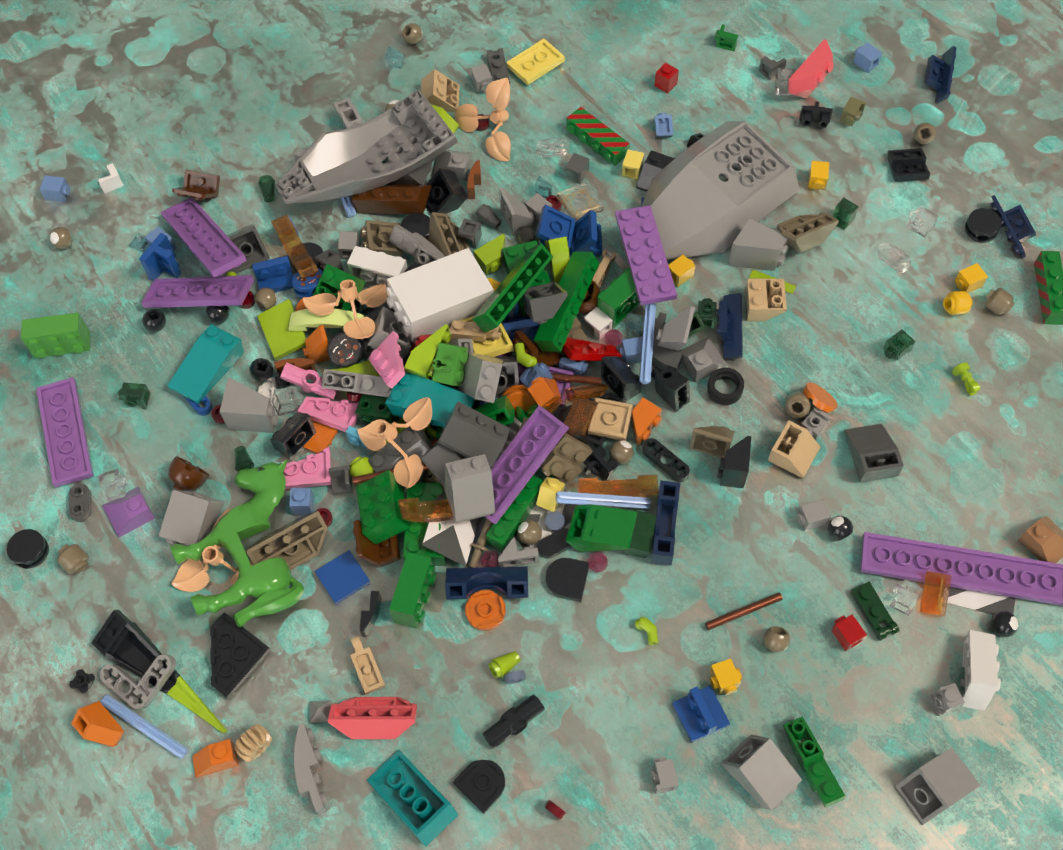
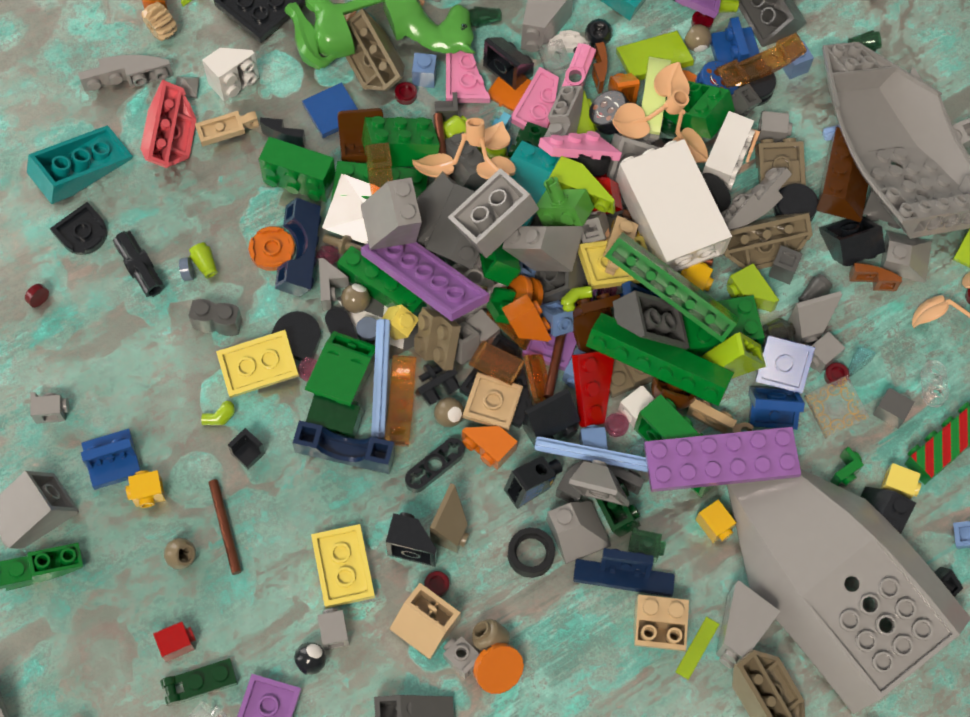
camera: 90 degrees right, 5 degrees up
none -> dark grey brick [188,299,242,336]
none -> white slope [202,48,260,102]
none -> light yellow plate [216,330,299,398]
none -> black panel [228,428,265,470]
none -> light yellow plate [311,524,375,609]
none -> dark red tile [424,571,449,597]
none -> light grey slope [448,168,539,258]
none -> green bracket [830,447,864,486]

